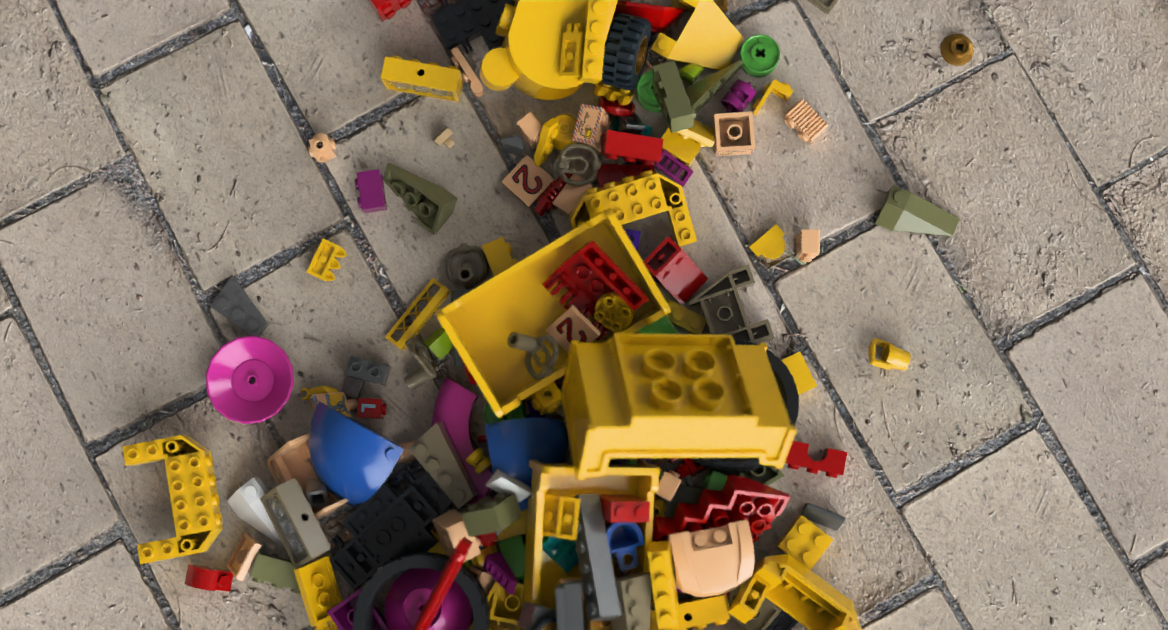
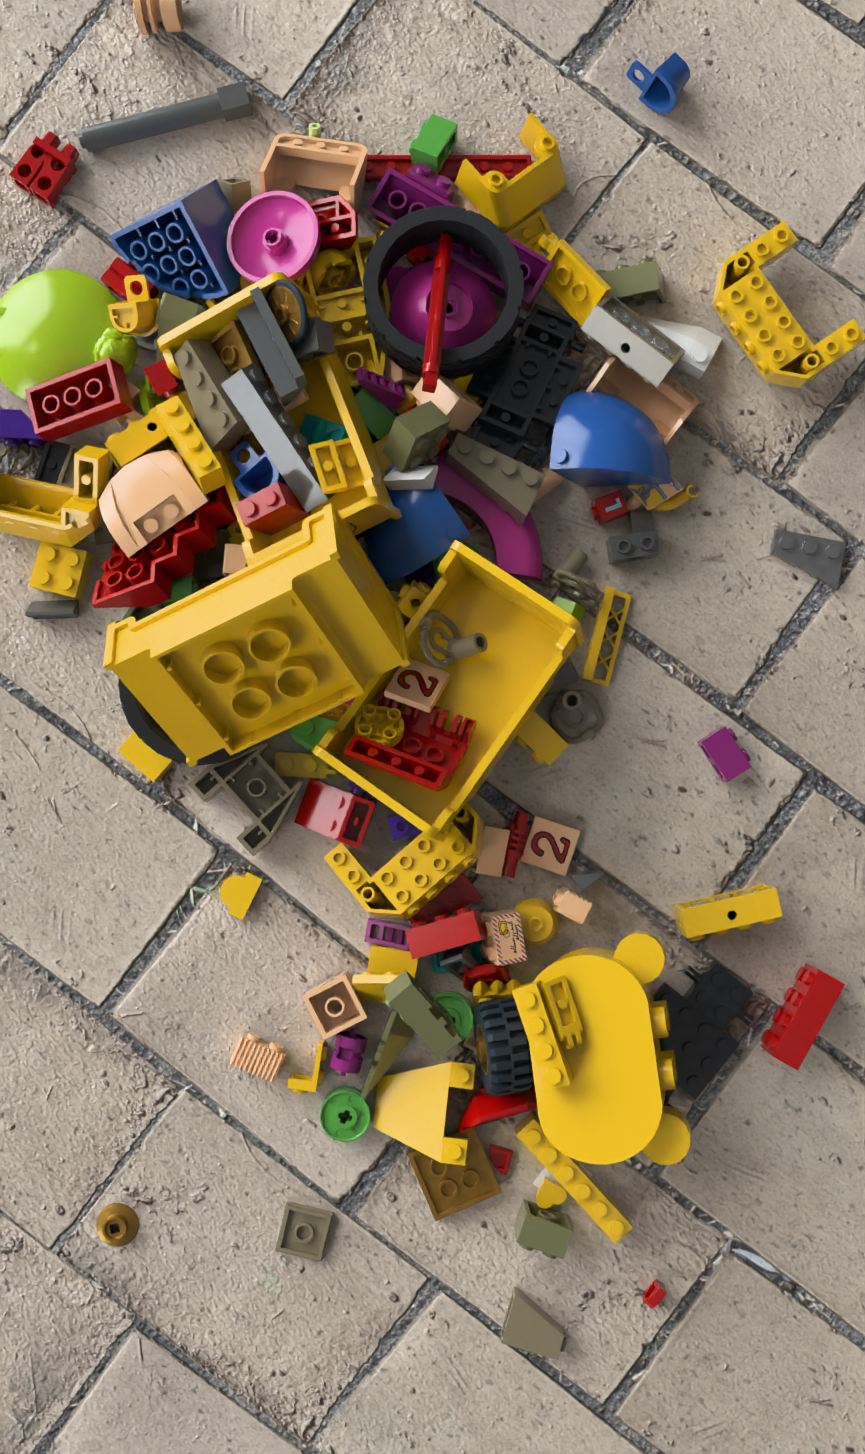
camera: 155 degrees right, 5 degrees up
red brick [184,564,234,592] -> none
dark pink dish [205,335,294,424] -> none
light nougat tile [227,532,261,581] -> none
yellow plate [306,238,347,281] -> none
flat silver brick [306,478,330,508] -> none
light nougat brick [308,133,337,163] -> none
olive wedge [383,163,457,235] -> none
tan tile [432,127,455,149] -> none
light nougat hinge [450,47,485,97] -> none
yellow wheel [466,447,491,475] -> none
yellow hinge [534,118,559,167] -> none
dark tan piece [554,143,601,186] -> none
lime brick [679,64,704,85] -> none
red arch [784,441,847,478] -> none
light nougat brick [795,229,820,262] -> none
yellow piece [868,338,911,371] -> none
olive wedge [875,185,960,237] -> none

